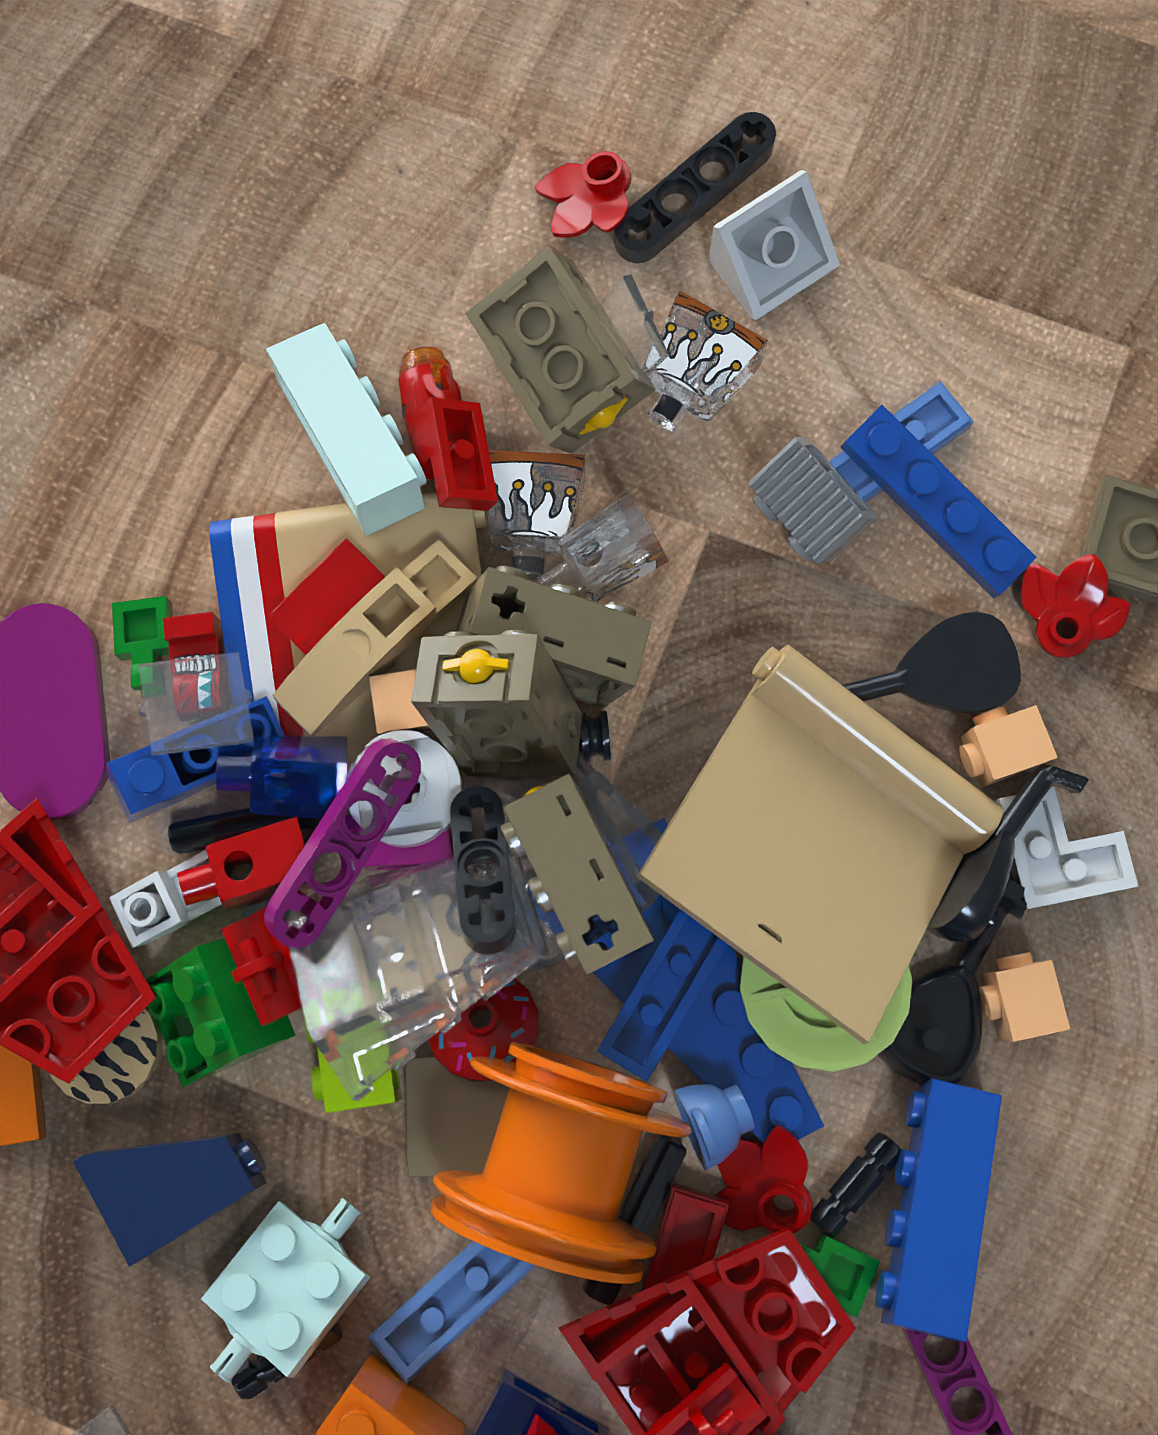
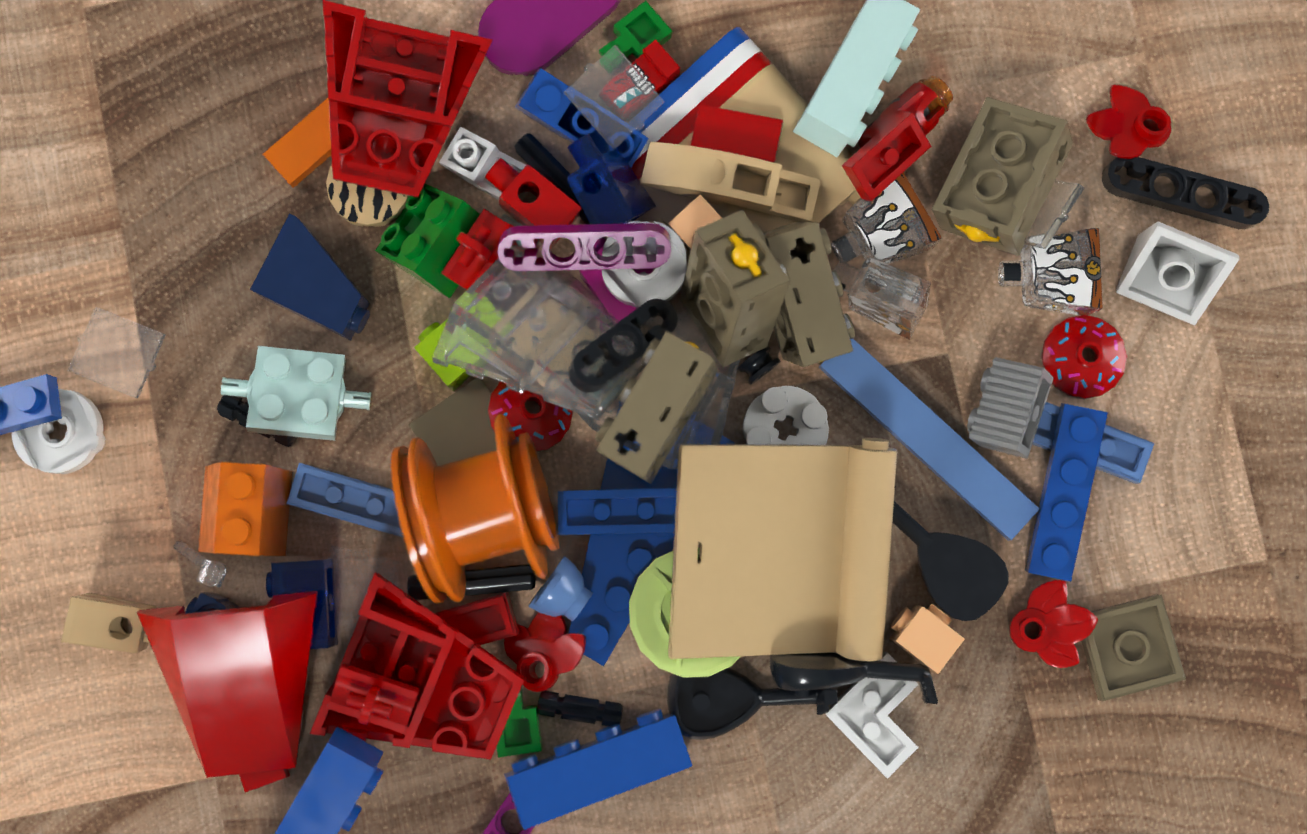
camera: 55 degrees right, 5 degrees up
light nougat brick [979,952,1070,1042] -> none
none -> white plate [742,386,829,445]
none -> medium blue tile [819,339,1040,541]
none -> red dish [1041,315,1127,399]

